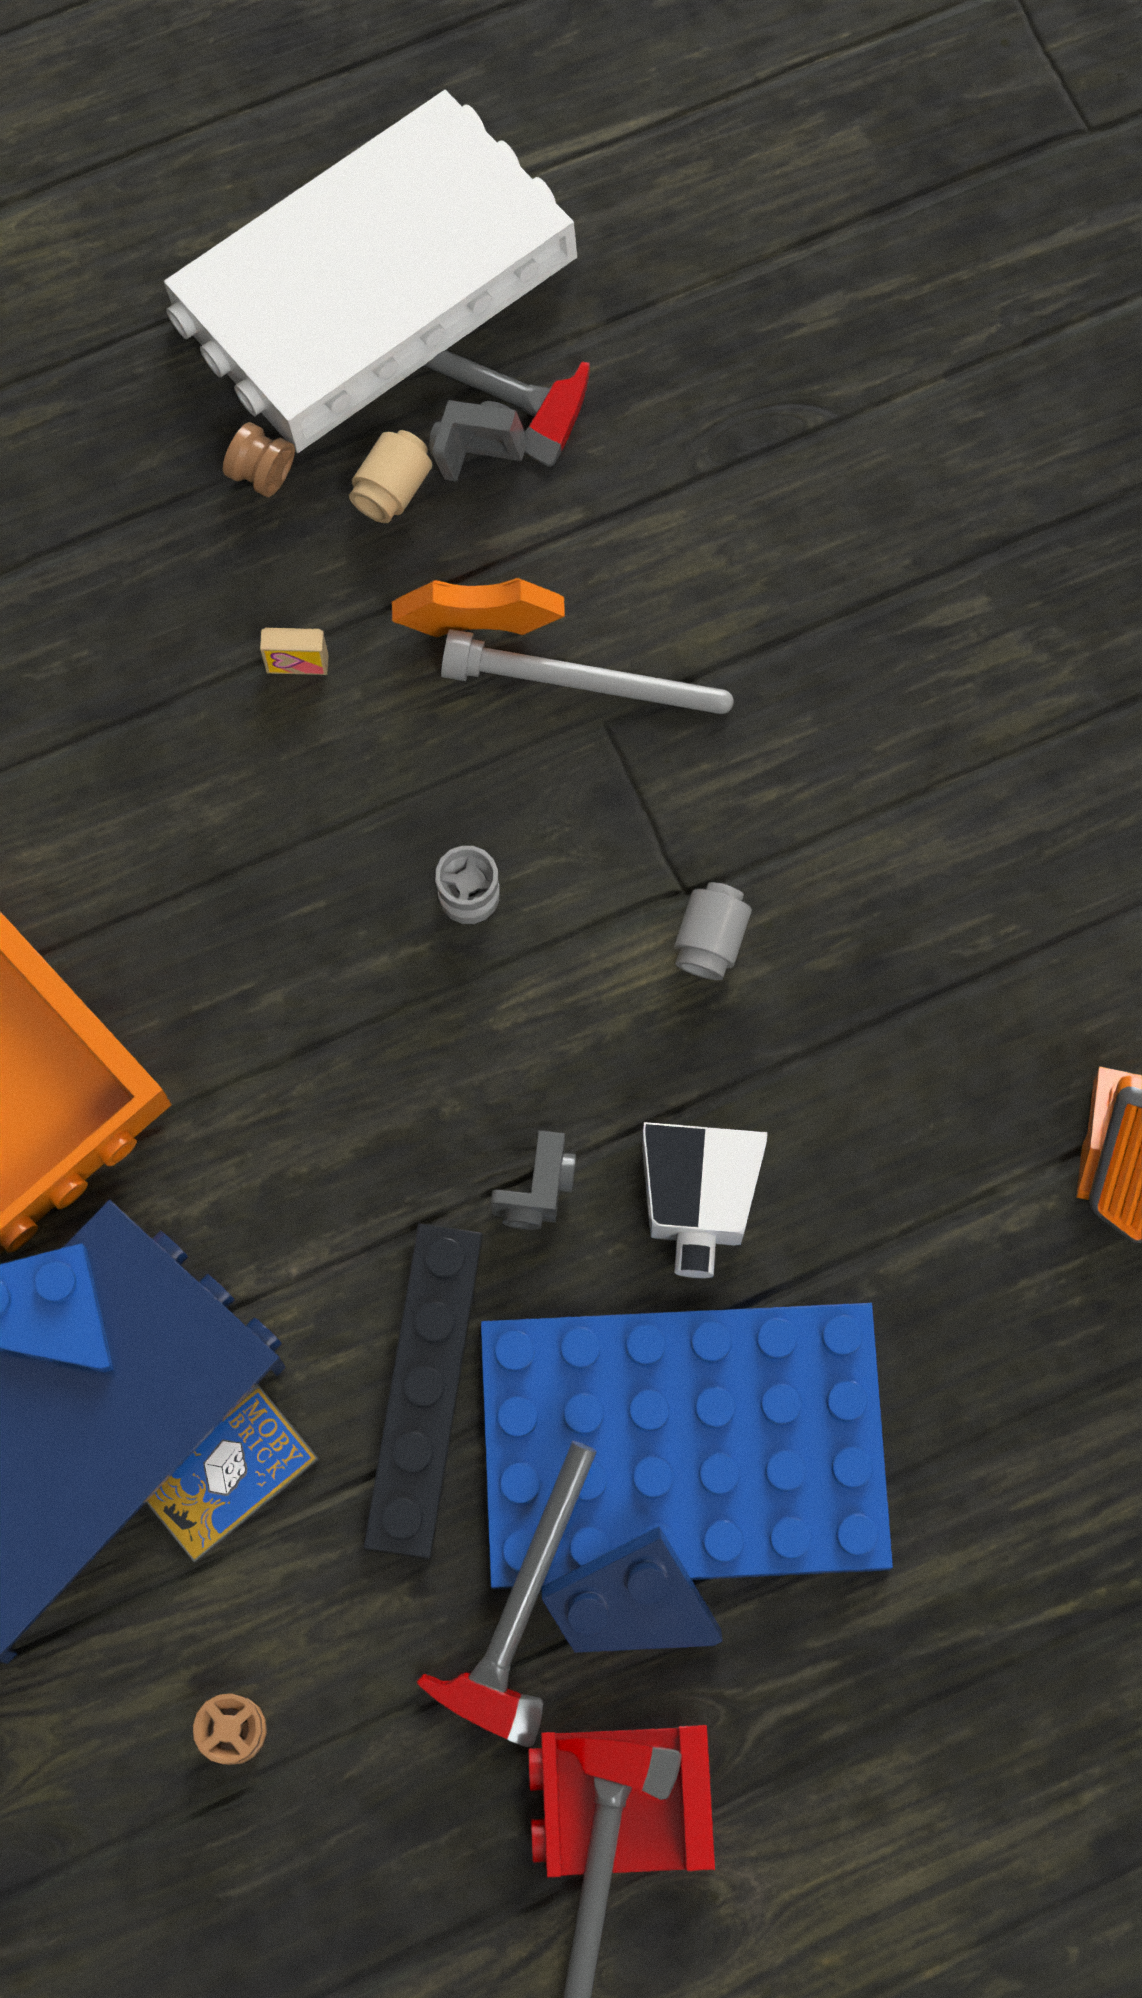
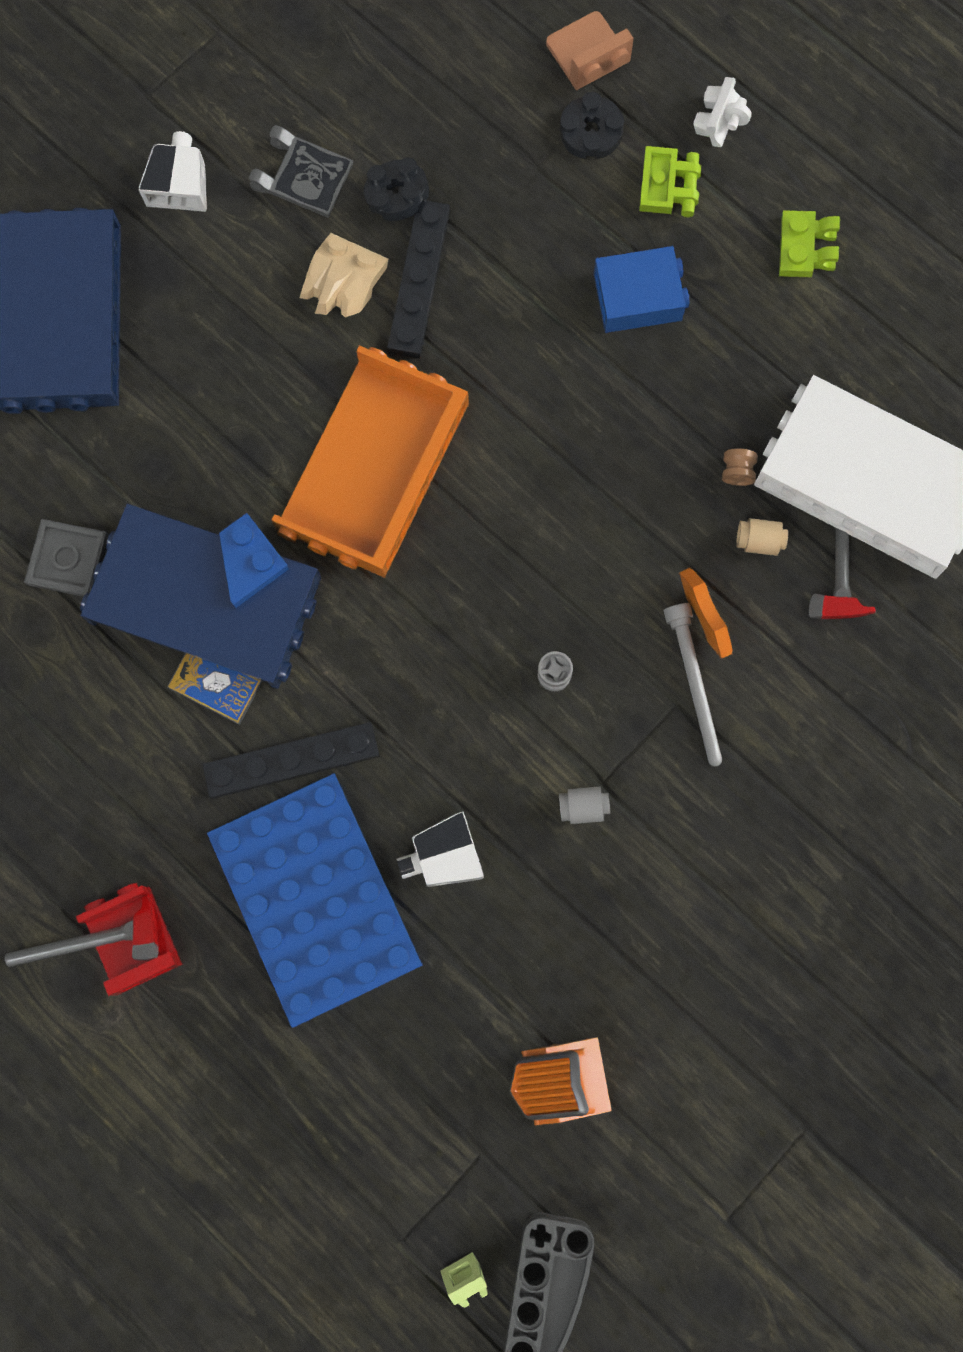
camera: 70 degrees right, 5 degrees up
medium nougat wheel [193,1694,267,1765] -> none
tan tile [260,628,328,675] -> none
dark grey piece [417,1441,597,1747] -> none
dark grey bracket [429,400,528,481] -> none
dark grey bracket [491,1131,576,1230] -> none
dark blue wing [542,1526,723,1653] -> none

